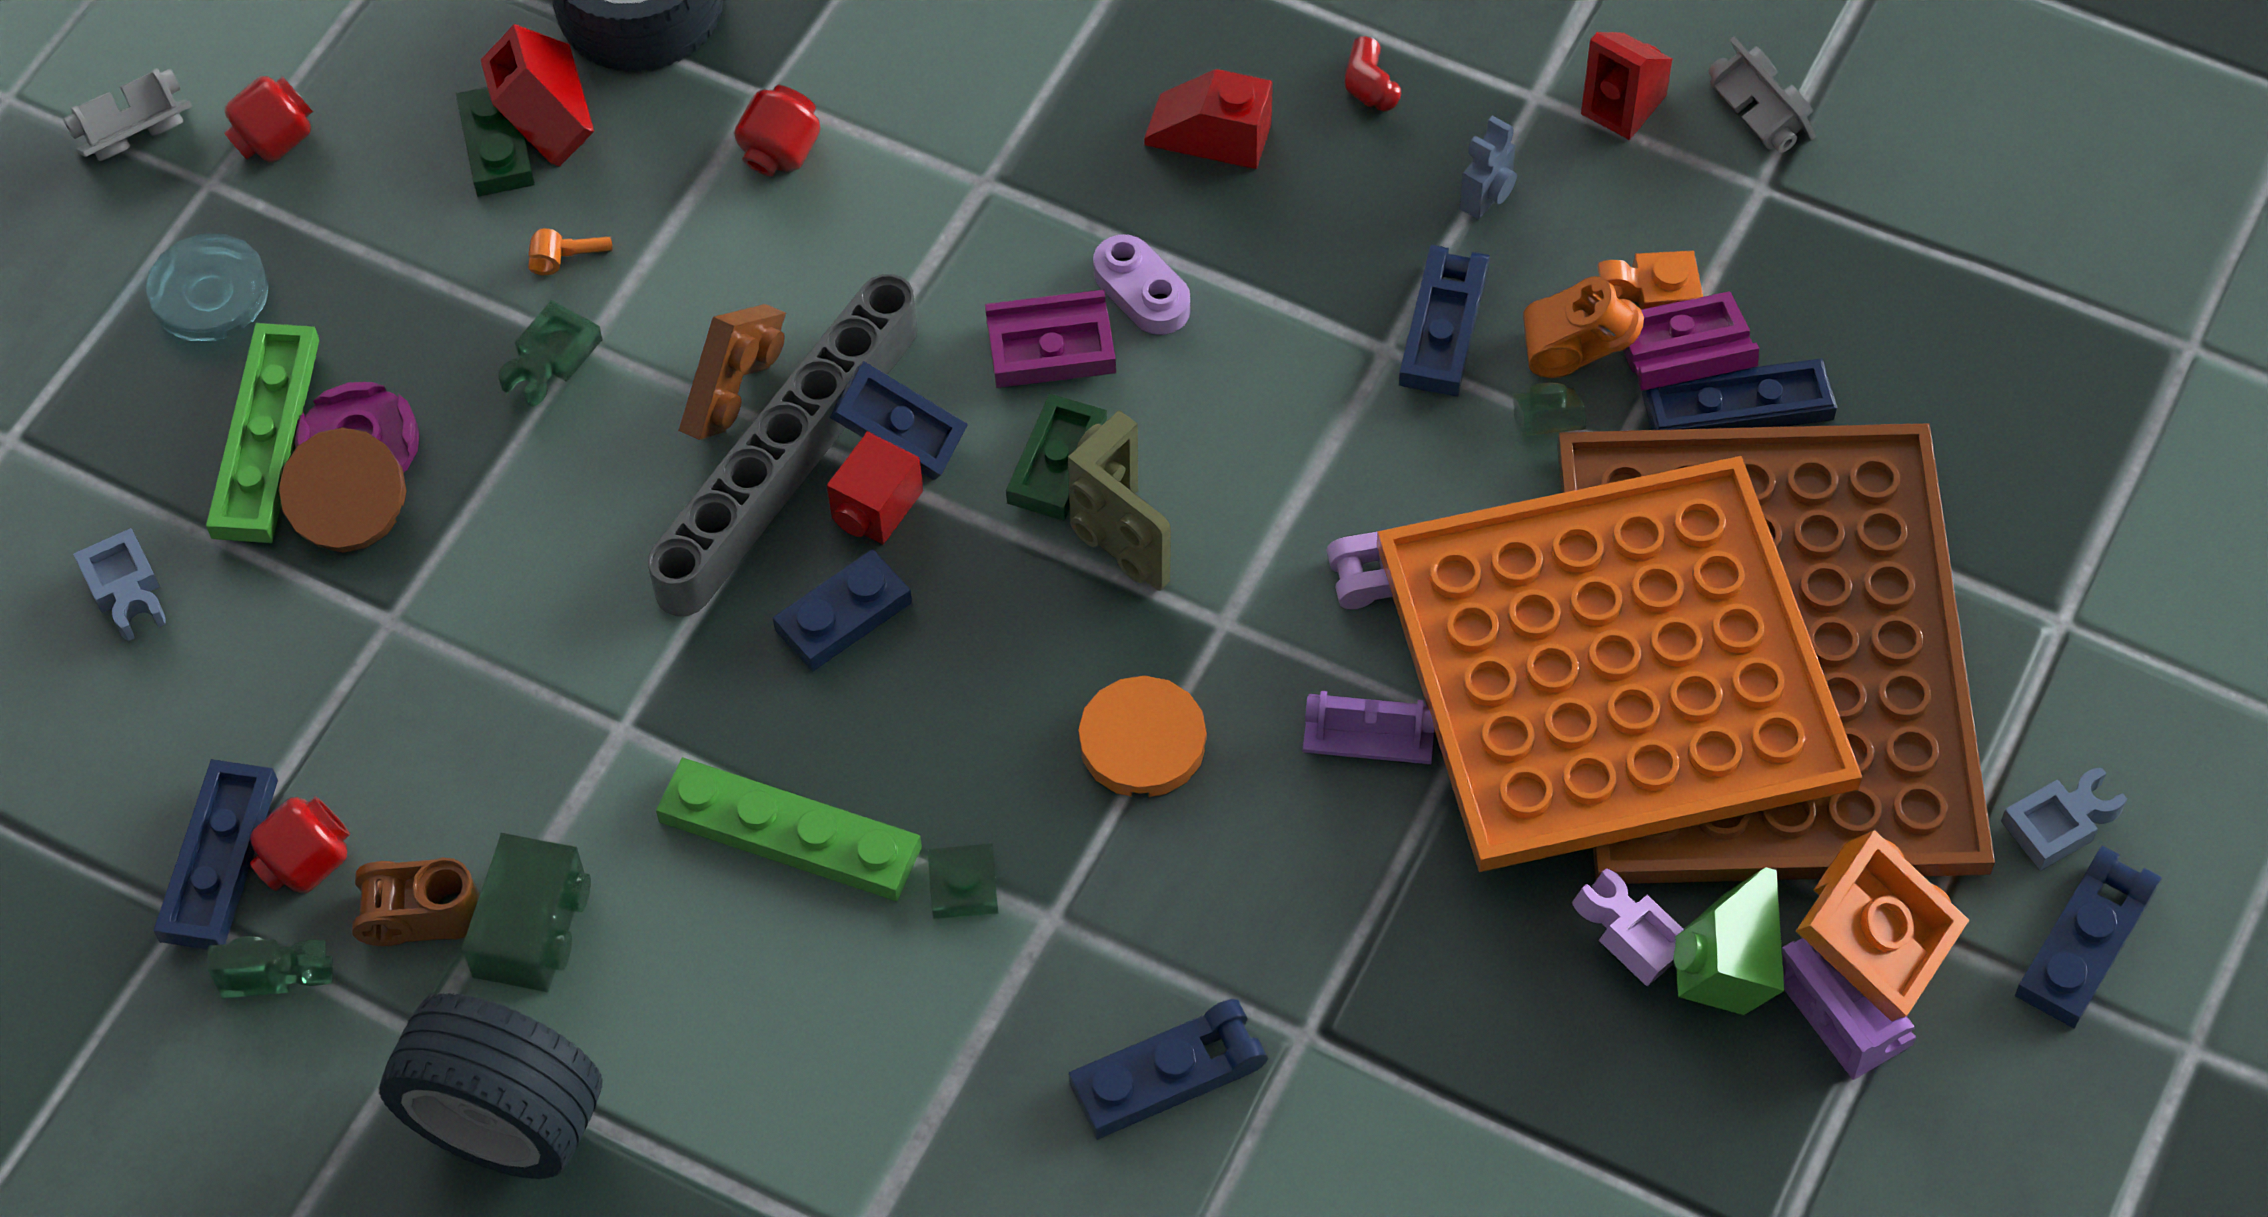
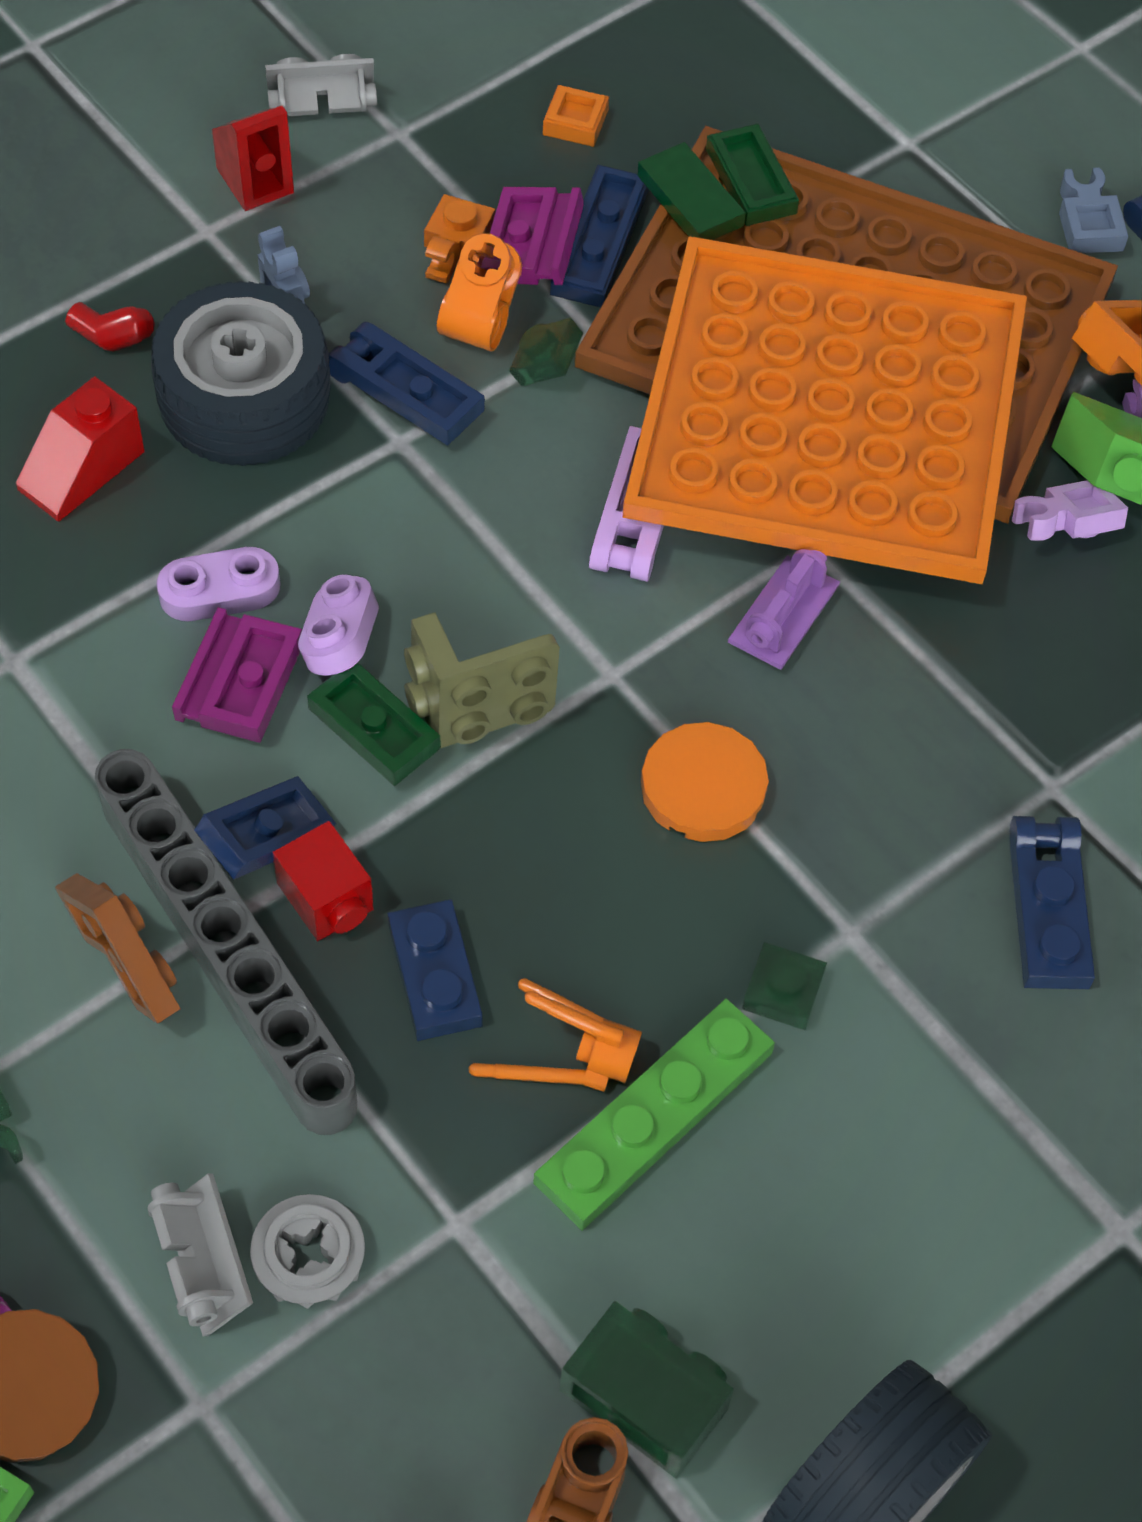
camera: 70 degrees left, 0 degrees up
none -> light grey hinge [147,1173,253,1336]
none -> black wheel [151,281,331,466]
none -> light grey gear [250,1194,365,1309]
none -> lavender plate [298,575,379,676]
none -> orange plant [468,978,642,1092]
none -> orange tile [543,85,609,147]
none -> dark green tile [637,142,746,240]
none -> dark green tile [706,123,799,226]

